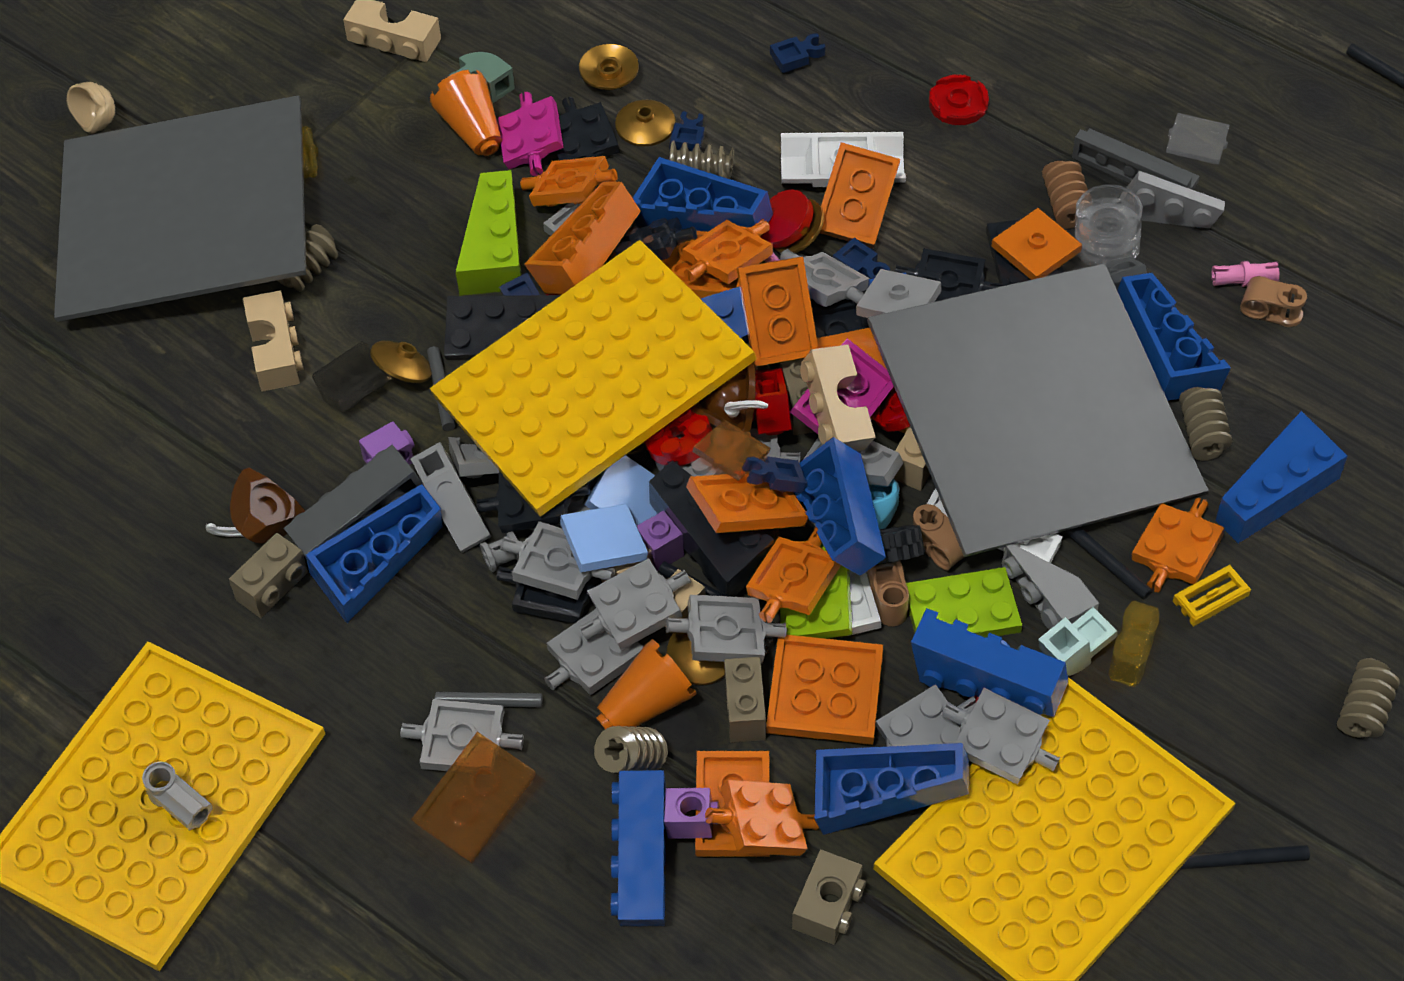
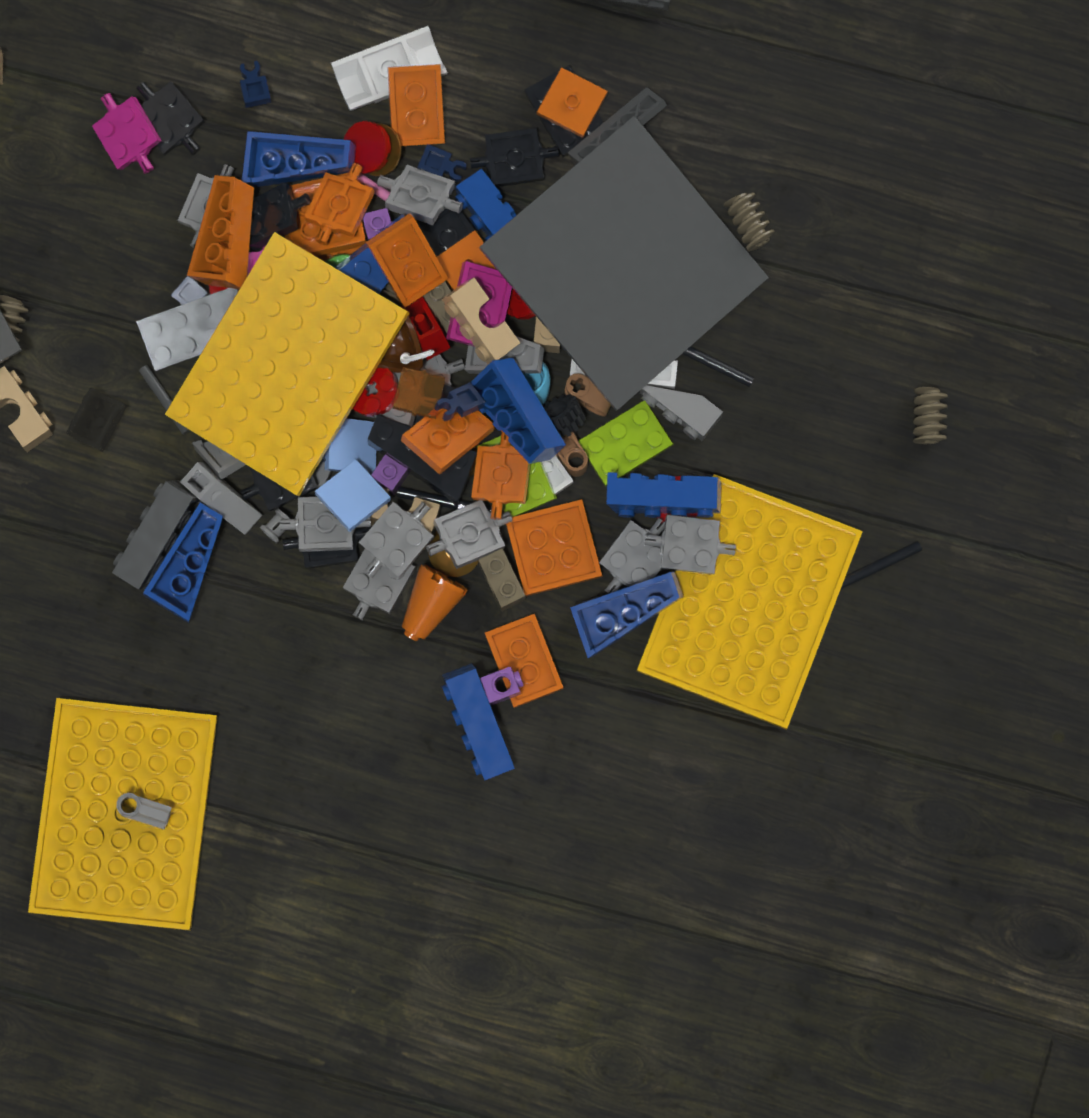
camera: 25 degrees left, 25 degrees up
reddish brown hat [206,468,305,543] -> none
dark tan brick [229,533,308,618] -> none
medium lavender brick [359,421,415,465] -> none
pearl gold dish [370,341,432,383] -> none
light grey plate [400,699,524,776] -> none
clear orange tile [411,731,537,863] -> none
orange cone [430,70,502,156] -> none
dark grey bar [435,692,543,708] -> none
sand green brick [449,52,515,104] -> none
lime wedge [456,170,521,296] -> none
orange plate [520,156,618,207] -> none
pearl gold dish [579,44,639,90] -> none
dark tan piece [594,726,668,773] -> none
pearl gold dish [615,100,675,147] -> none
dark tan piece [669,141,734,179] -> none
orange plate [705,780,819,856] -> none
dark tan brick [792,849,866,945] -> none
light grey plate [856,269,941,318] -> none
light aqua brick [1038,607,1117,676] -> none
medium nougat piece [1042,161,1093,229] -> none
clear wheel [1075,184,1143,266] -> none
clear yellow brick [1109,601,1159,687] -> none
light grey wing [1111,171,1225,229] -> none
blue wedge [1117,273,1231,401] -> none
orange plate [1132,498,1224,592] -> none
yellow tile [1173,564,1251,627] -> none
bright pink pin [1211,261,1279,287] -> none
blue wedge [1215,411,1347,544] -> none
medium nougat piece [1240,276,1307,327] -> none

